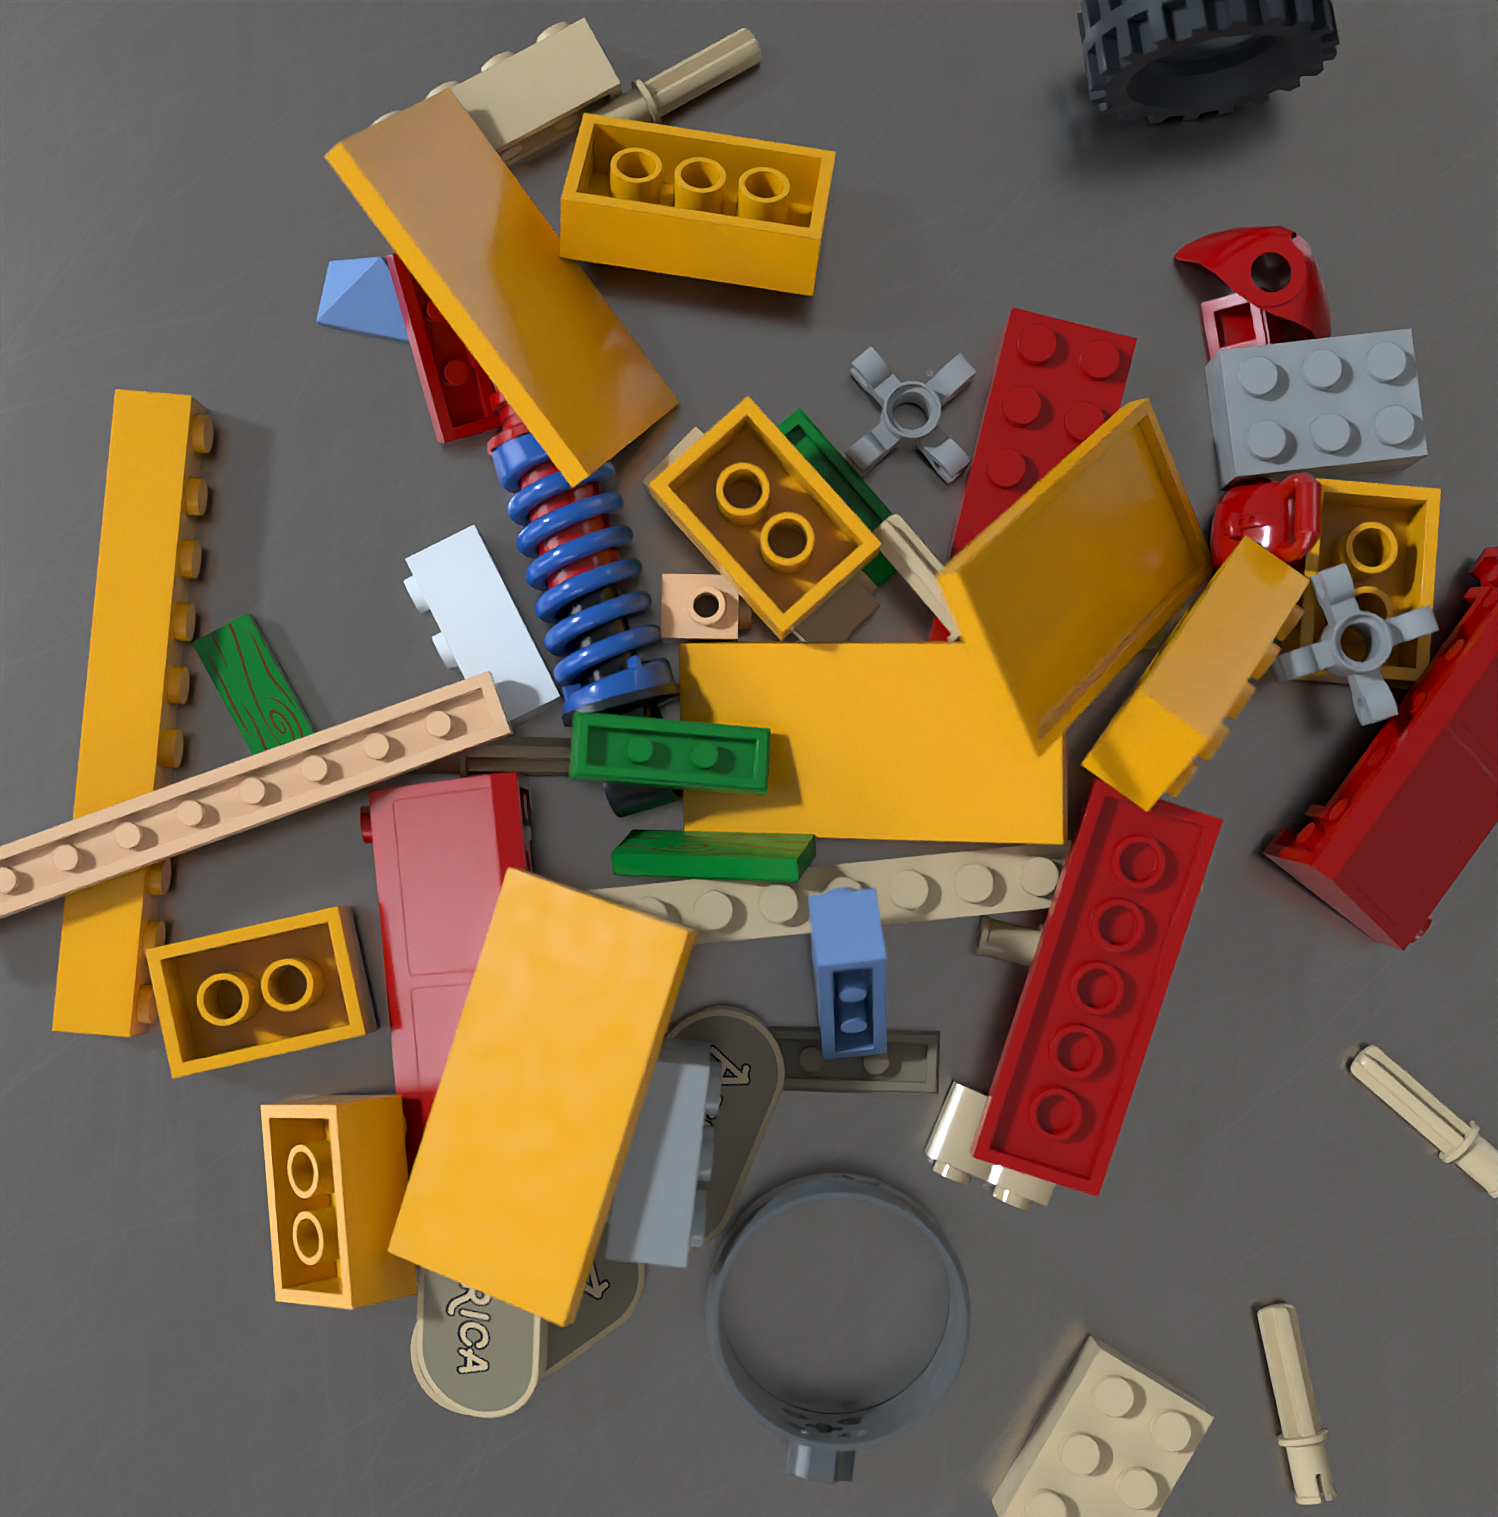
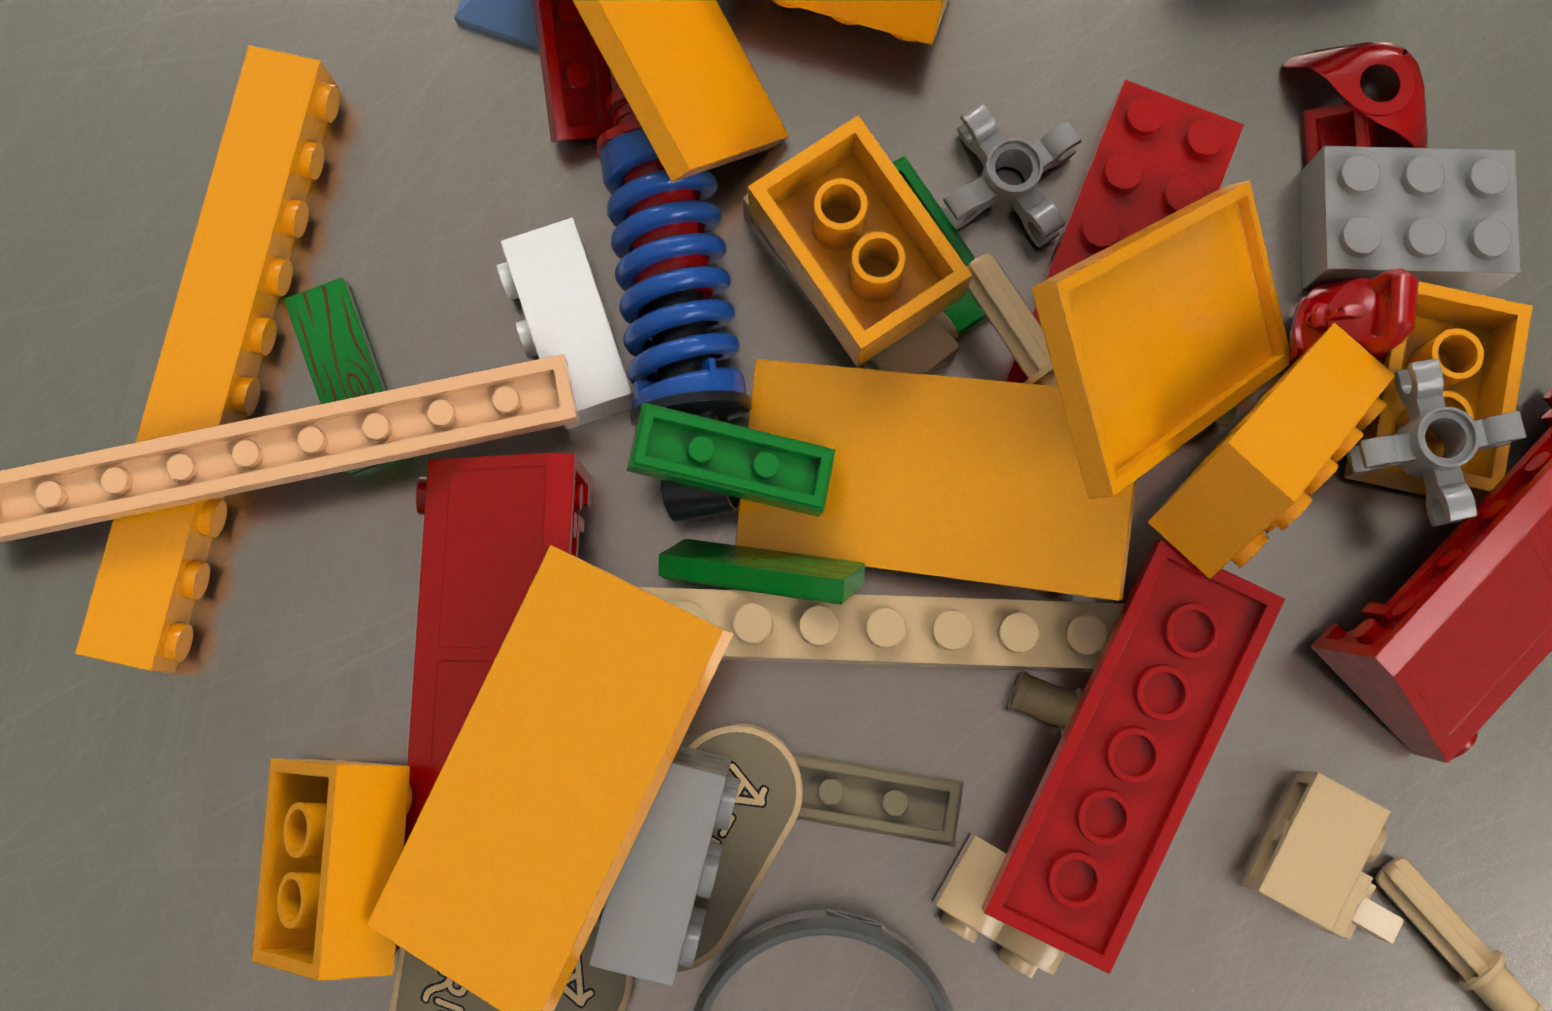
camera: 10 degrees right, 5 degrees down
light orange brick [145,906,378,1079] -> none
tan axle [403,737,571,778] -> none
light nougat brick [661,574,752,645] -> none
medium blue brick [808,887,887,1060] -> none
none -> tan hinge [1240,771,1404,944]

